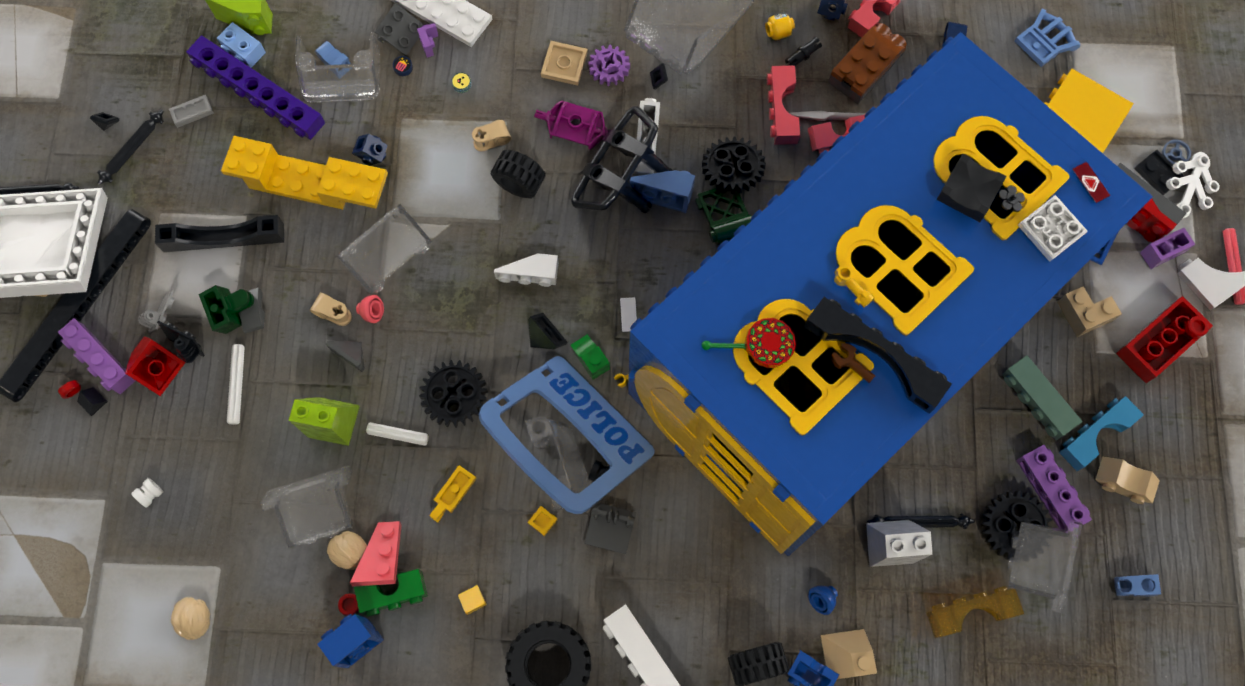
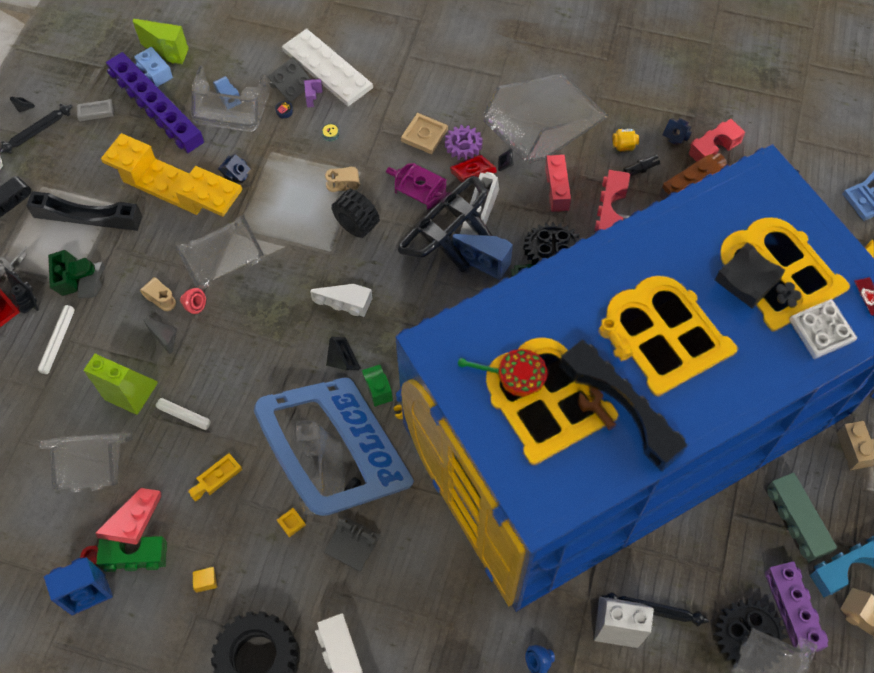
camera: 15 degrees right, 10 degrees down
tan hair [327,531,367,570] -> none
black gear [419,360,488,428] -> none
none -> red tile [450,155,497,182]
none -> coral arch [545,154,571,212]

